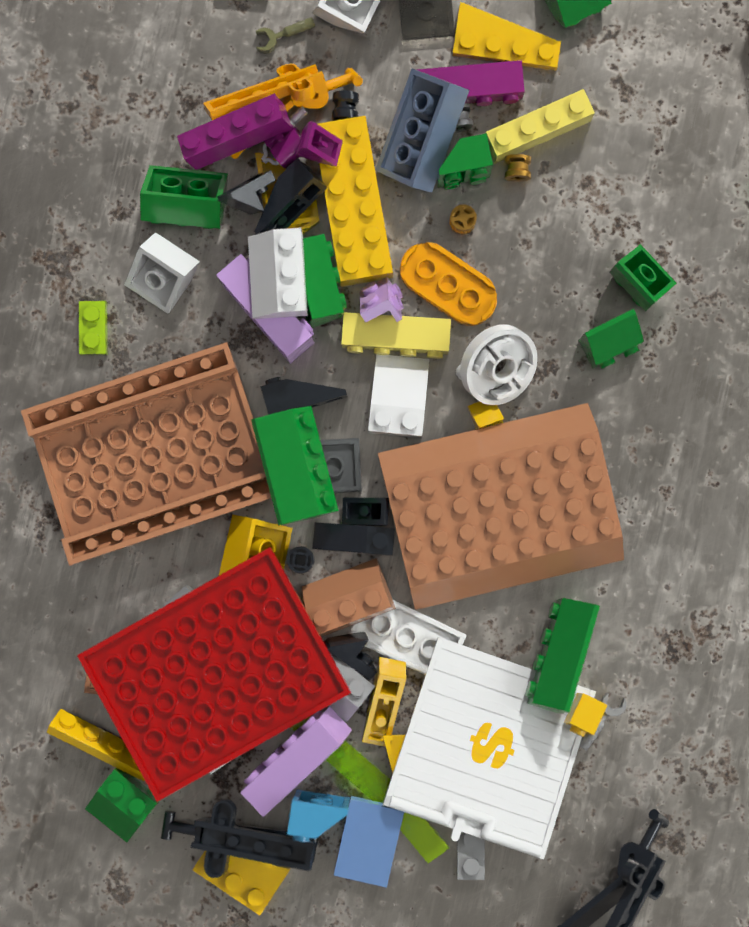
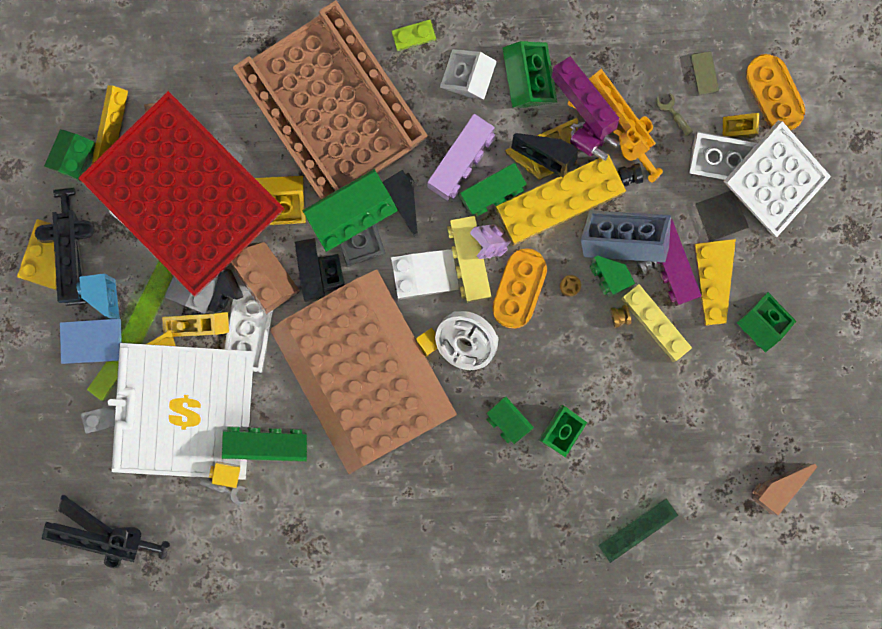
camera: 65 degrees right, 0 degrees up
slope [217,171,275,215] -> none
lavender brick [240,706,352,817] -> none
white slope [248,228,308,319] -> none
black wheel [287,547,315,573] -> none
magenta slope [296,121,343,167] -> none

